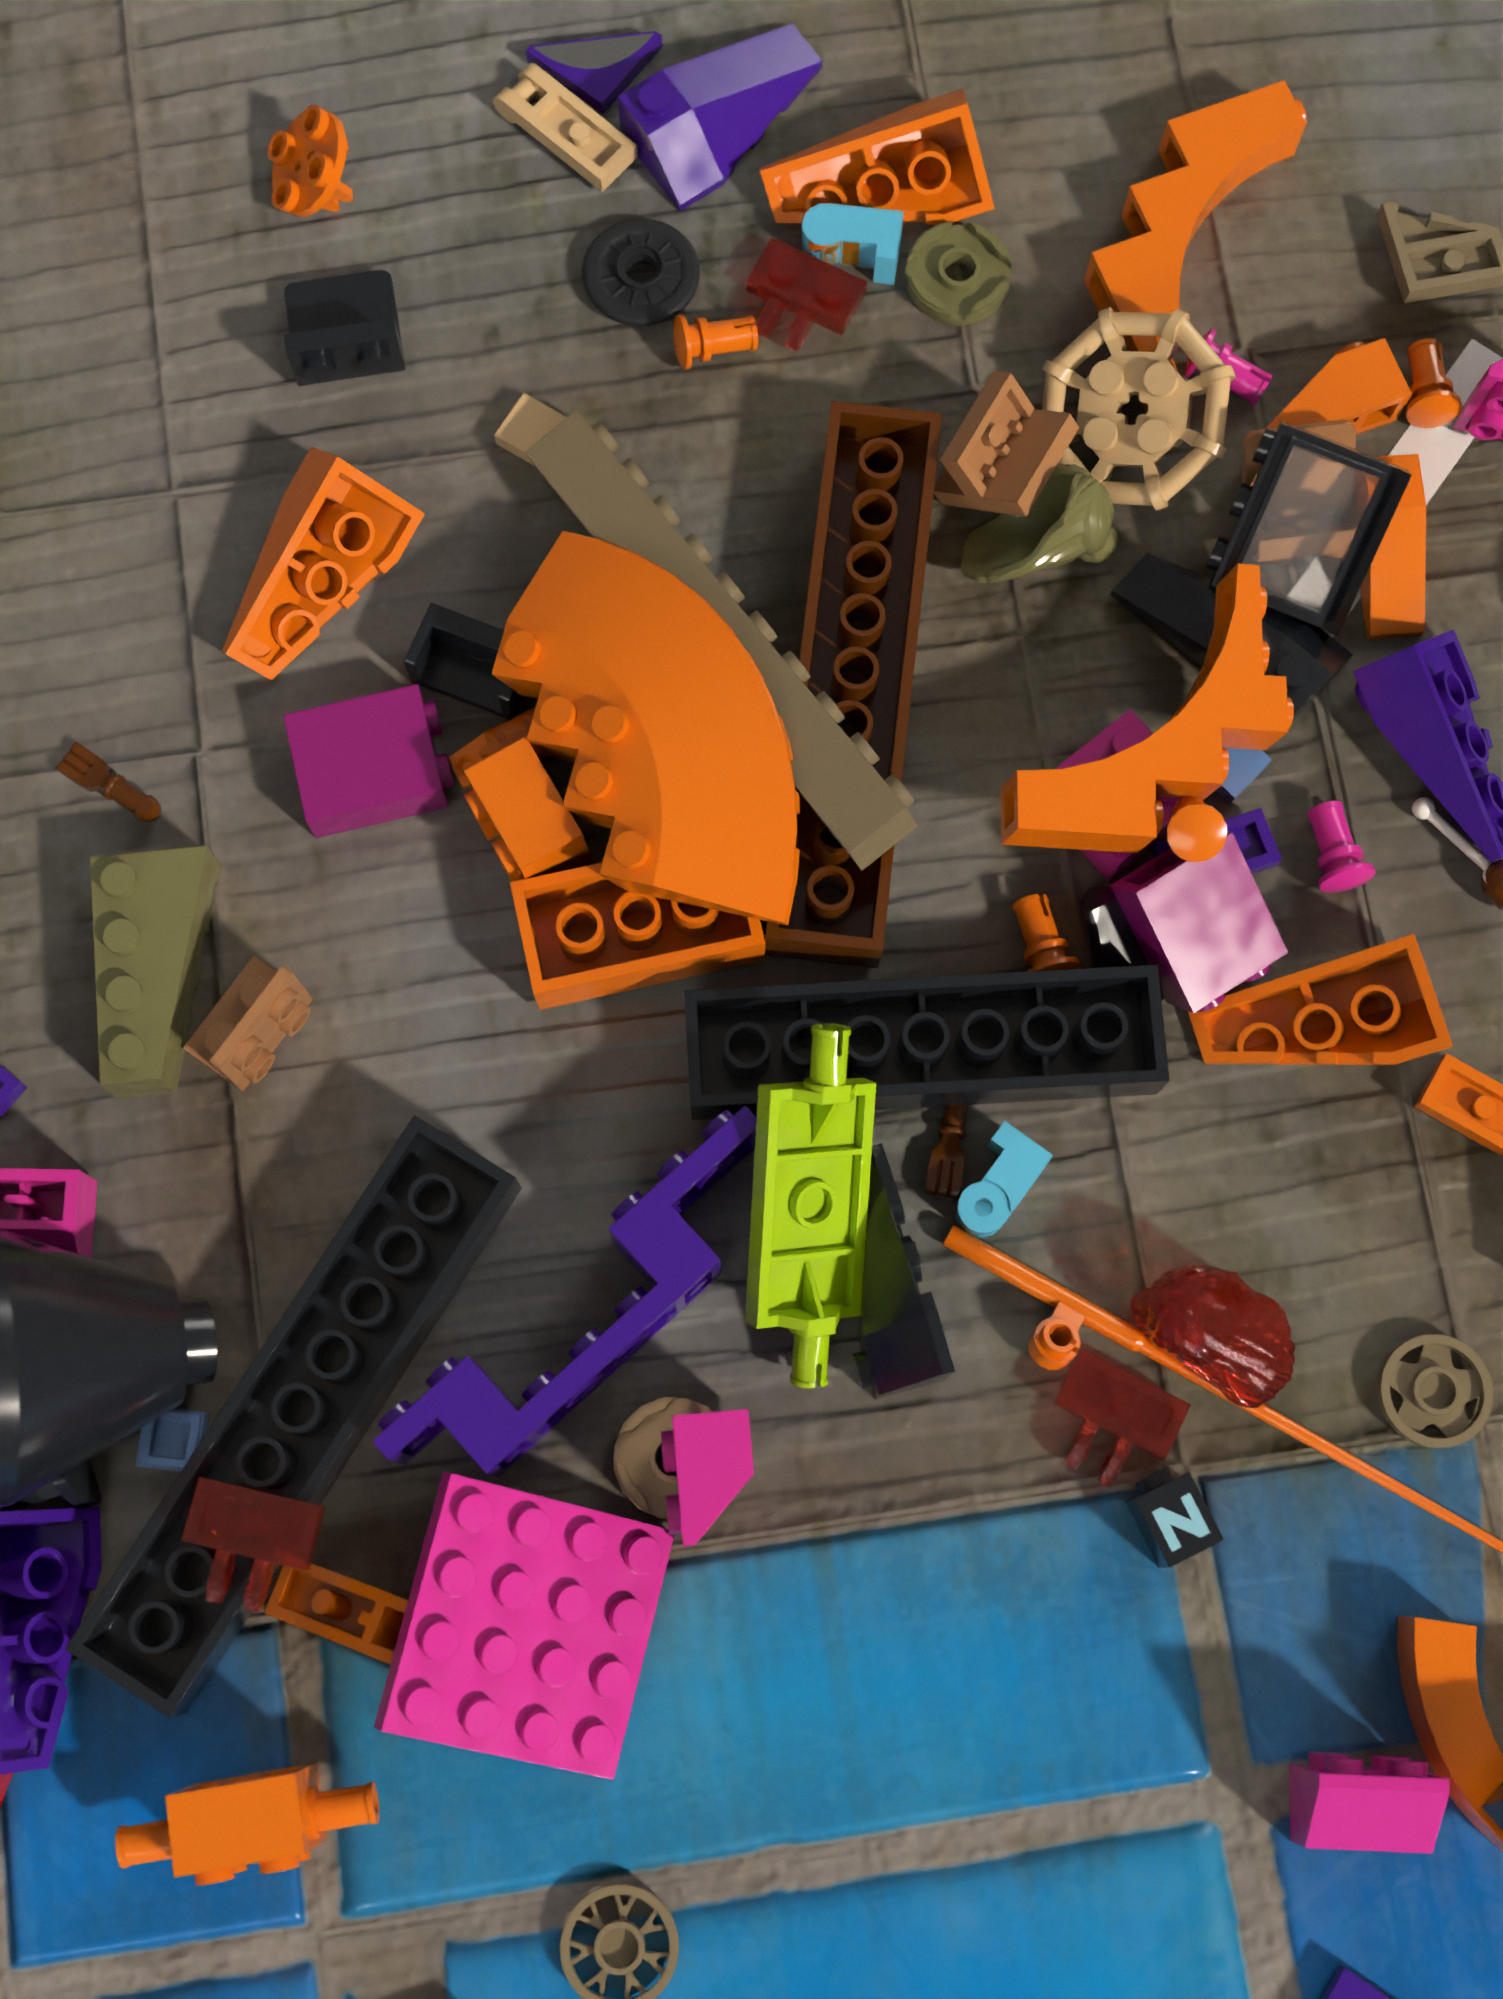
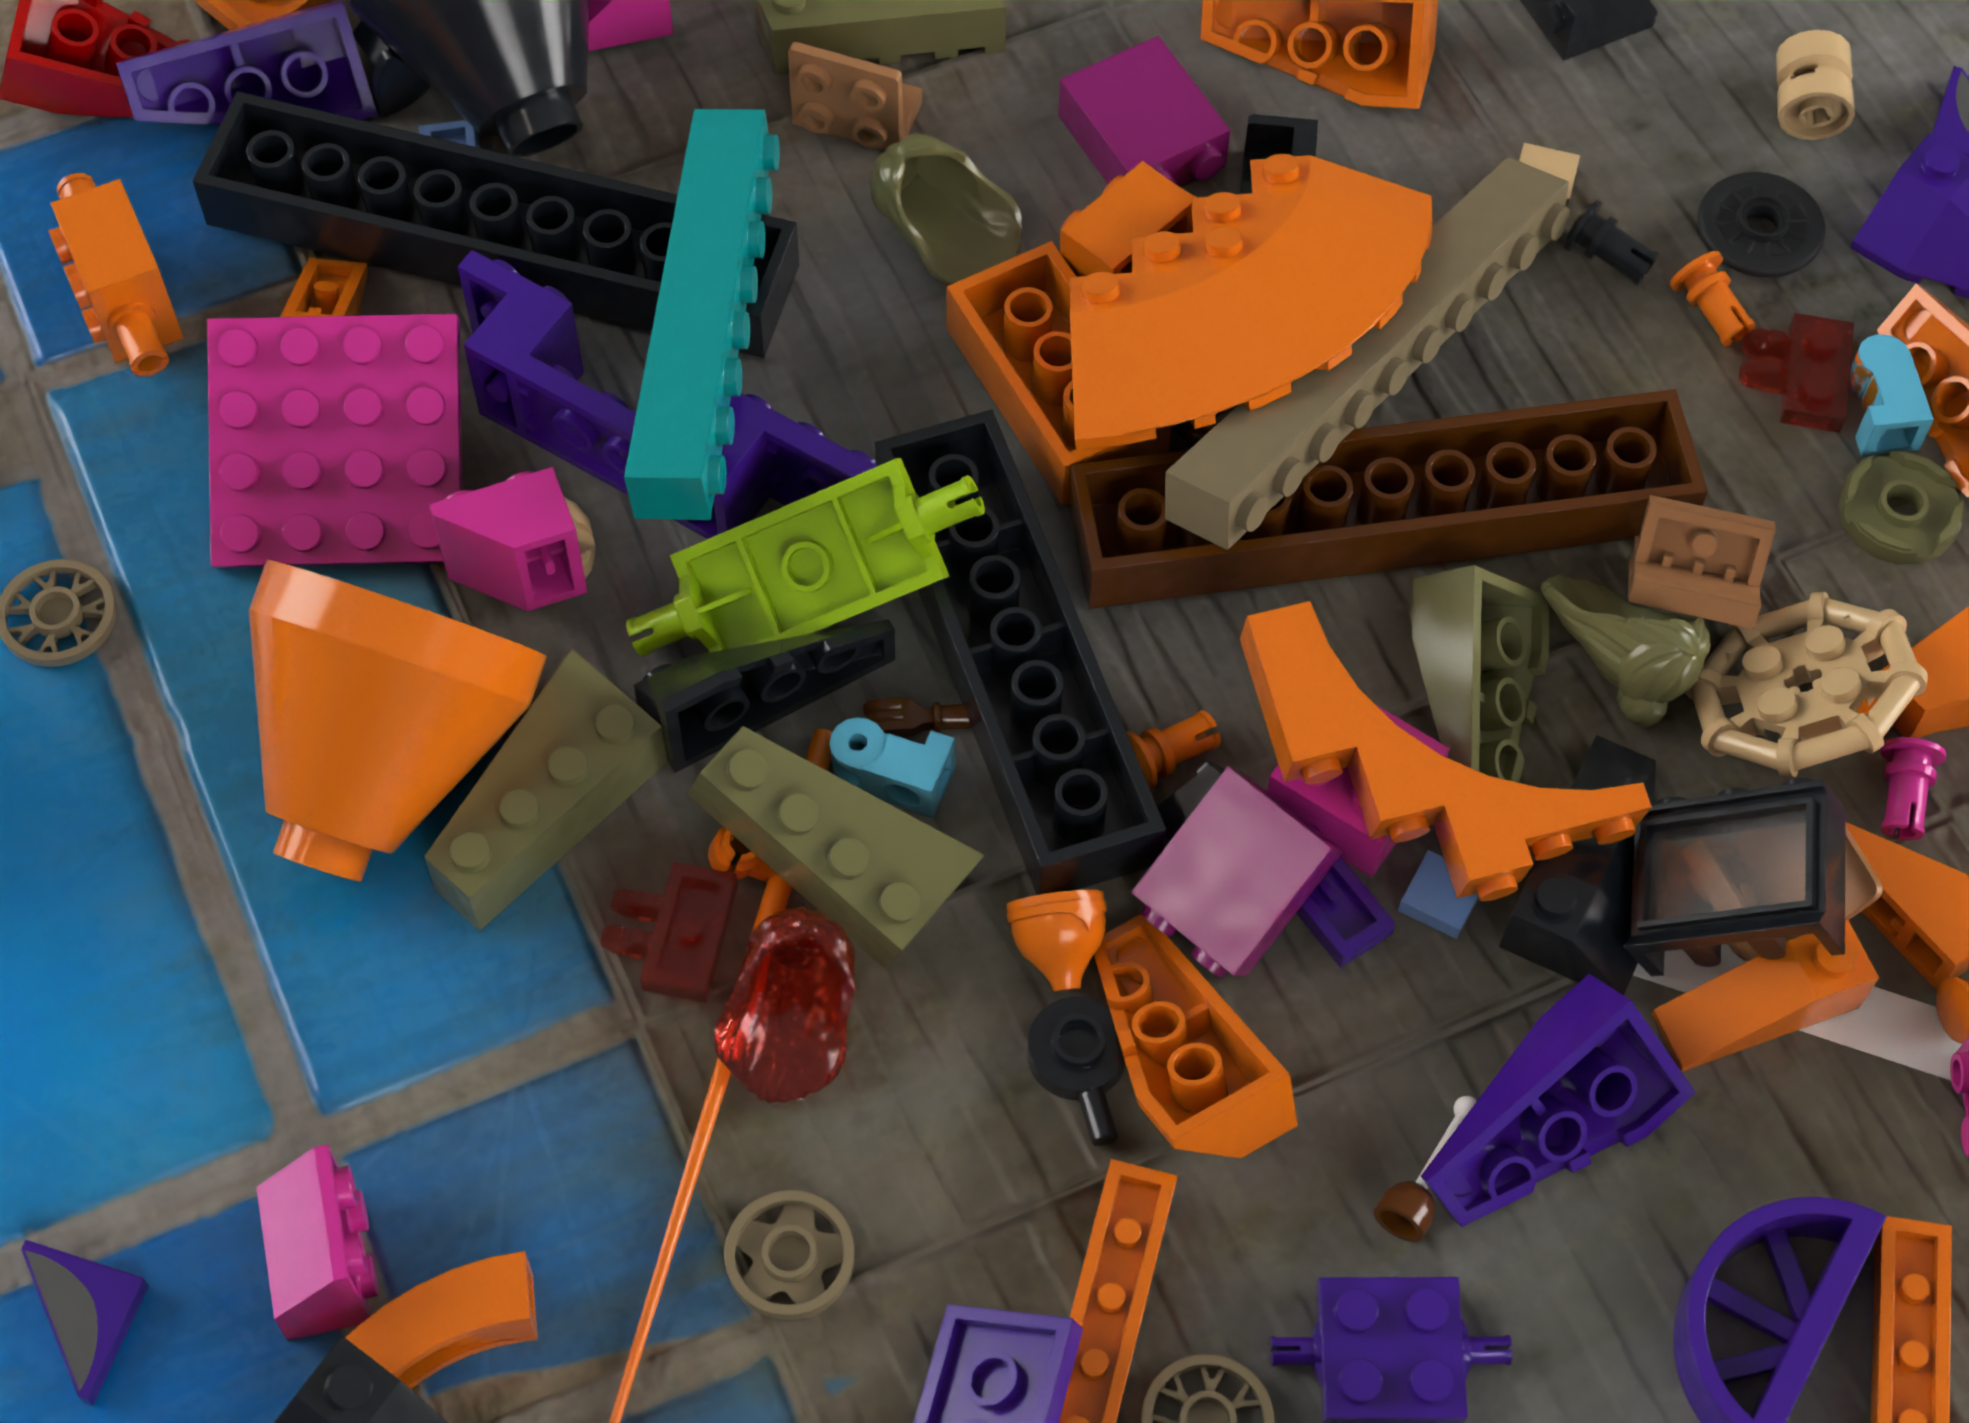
camera: 75 degrees right, 15 degrees down
clear red hinge [181,1477,326,1613] -> none
tan plate [493,63,638,192] -> none
black brick [1125,1467,1224,1568] -> none
orange pin [1166,797,1227,862] -> none
dark pink pin [1307,801,1376,893] -> none
none -> orange cone [249,560,547,882]
none -> olive wedge [424,649,668,931]
none -> teal brick [624,109,780,520]
none -> olive wedge [687,726,984,968]
none -> olive hair [869,134,1022,285]
none -> orange helmet [1006,890,1107,992]
none -> black piece [1027,997,1126,1146]
none -> olive wedge [1410,565,1549,783]
none -> black pin [1563,200,1660,286]
none -> tan wheel [1776,30,1855,140]

